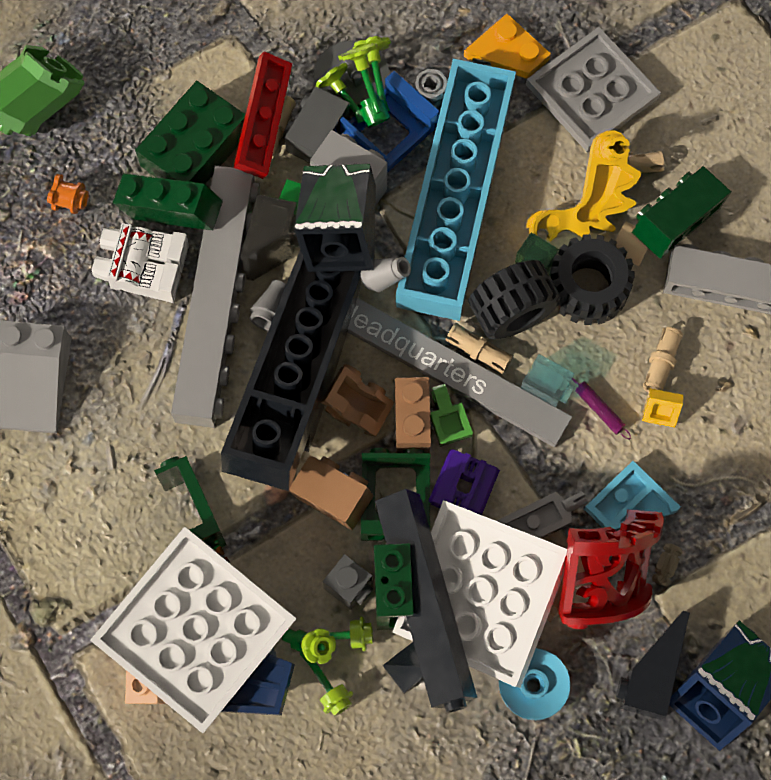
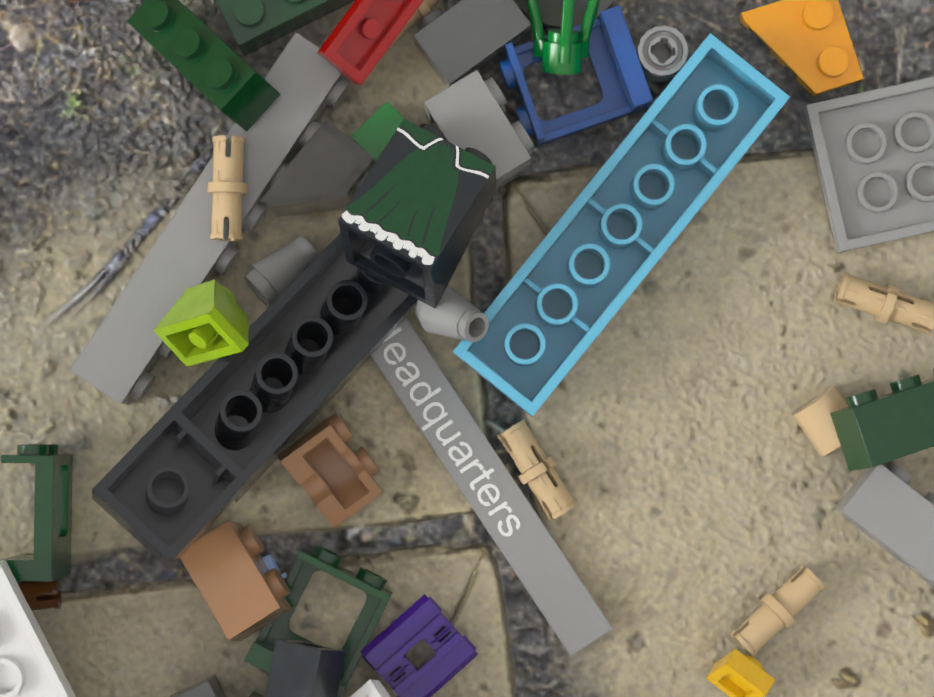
camera: 30 degrees right, 15 degrees up
white hips [92,223,189,303] -> none
medium nougat brick [395,377,431,453] -> none
bright green plate [430,384,473,447] -> none
black tyre [468,260,561,339] -> none
clear green plate [515,232,559,272] -> none
clear light blue brick [521,354,575,408] -> none
yellow animal [526,130,641,242] -> none
black tyre [549,234,635,325] -> none
magenta piece [571,377,631,440] -> none
none -> lime slope [153,279,249,367]
none -> tan pin [207,135,248,241]

